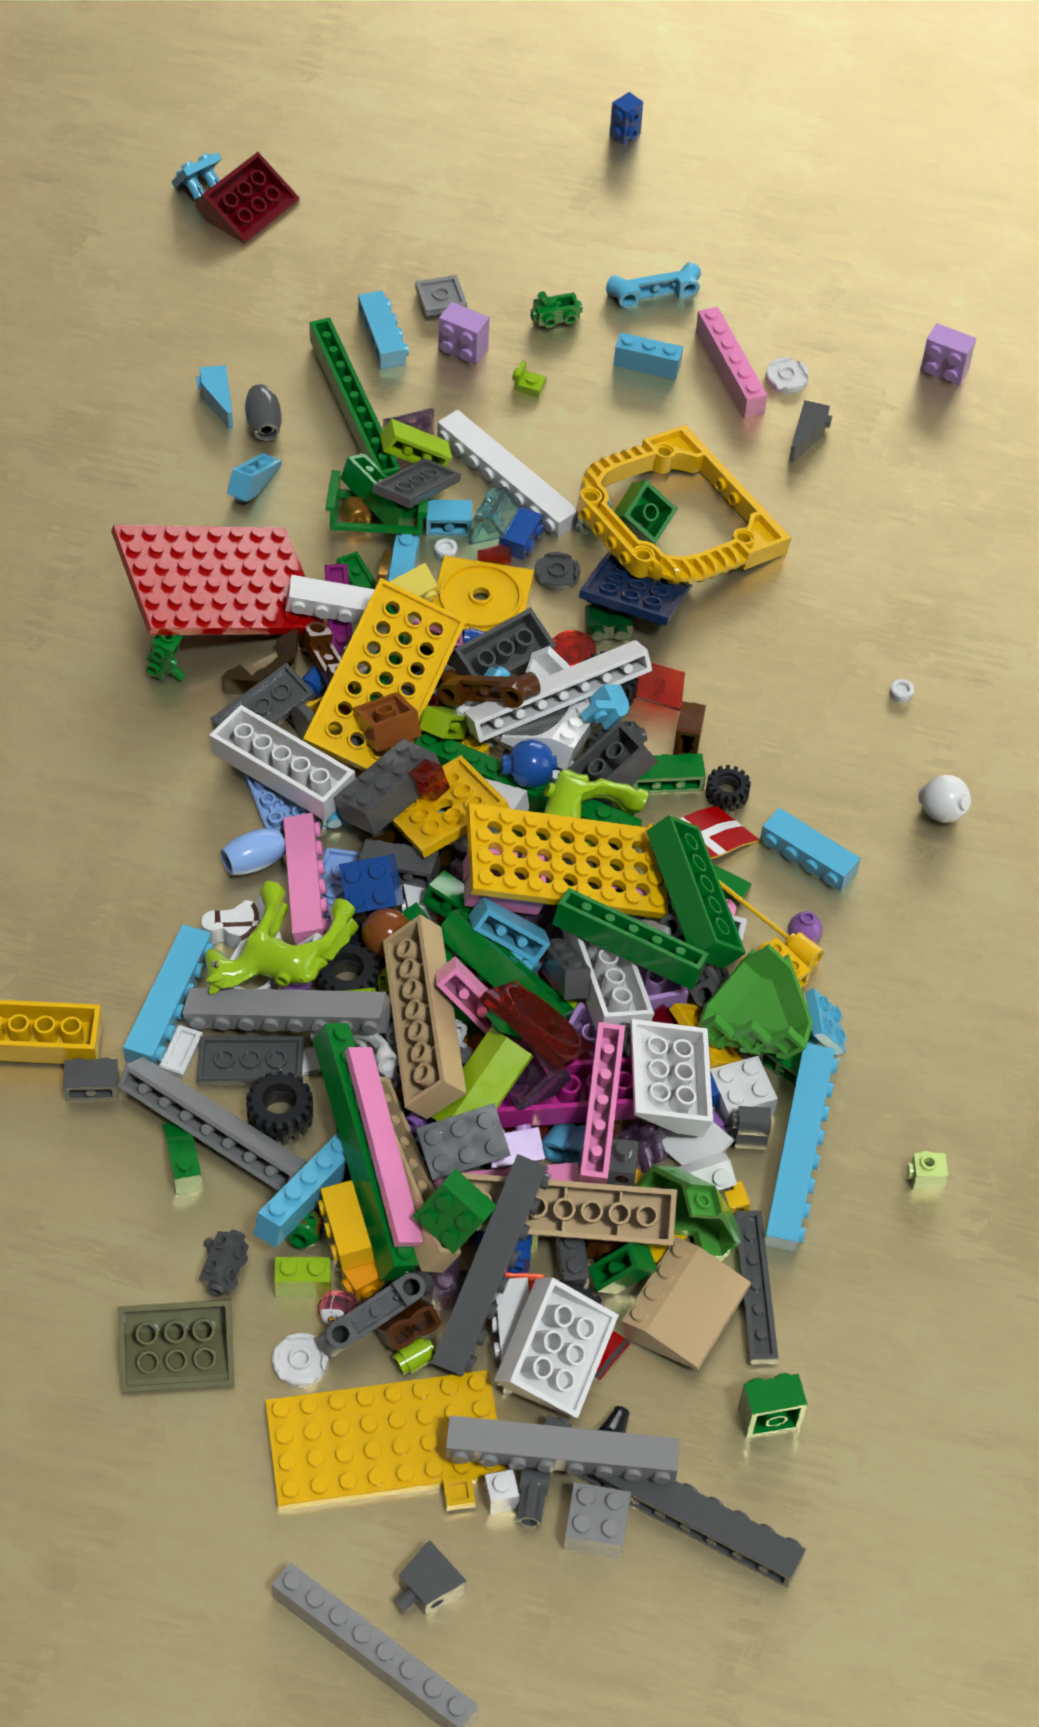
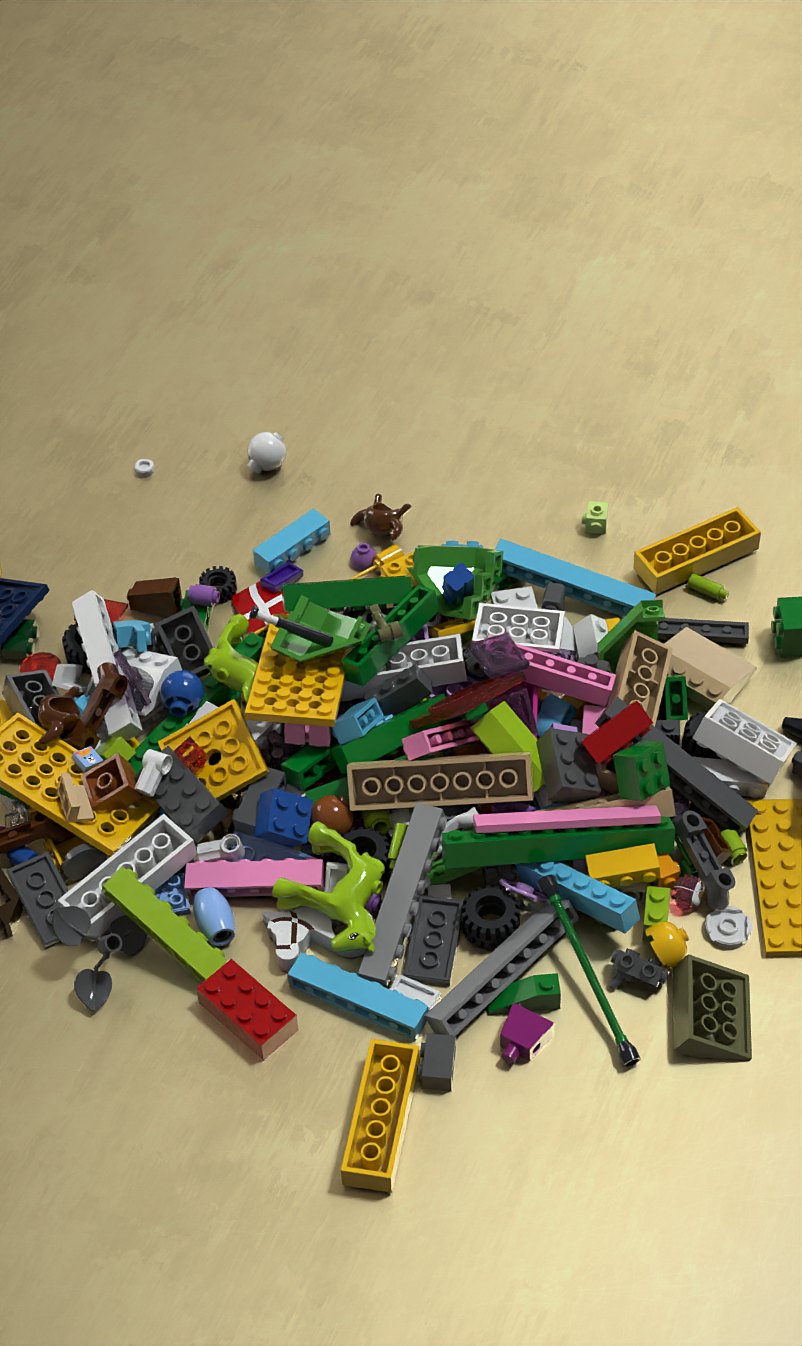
camera: 75 degrees left, 5 degrees down
none -> reddish brown piece [38,686,80,744]
none -> dark grey plant [52,906,148,1011]
none -> tan panel [57,773,94,823]
none -> light blue tile [72,746,104,773]
none -> lime brick [101,866,227,983]
none -> clear purple plate [113,650,152,706]
none -> white piece [134,749,173,797]
none -> medium lavender brick [188,584,220,607]
none -> red brick [196,959,299,1061]
none -> white piece [197,834,245,862]
none -> black piece [249,606,334,648]
none -> dark purple tile [260,562,303,593]
none -> bright green panel [271,595,371,664]
none -> reddish brown piece [350,493,412,541]
none -> olive brick [369,604,403,642]
none -> blue brick [442,563,474,607]
none -> clear purple plate [468,633,530,679]
none -> lavender wheel [499,879,548,903]
none -> magenta torso [500,1003,554,1064]
none -> green hose [537,874,641,1067]
none -> red brick [580,701,653,765]
none -> yellow brick [633,507,761,594]
none -> yellow cylinder [645,922,690,971]
none -> lime cylinder [687,573,729,600]

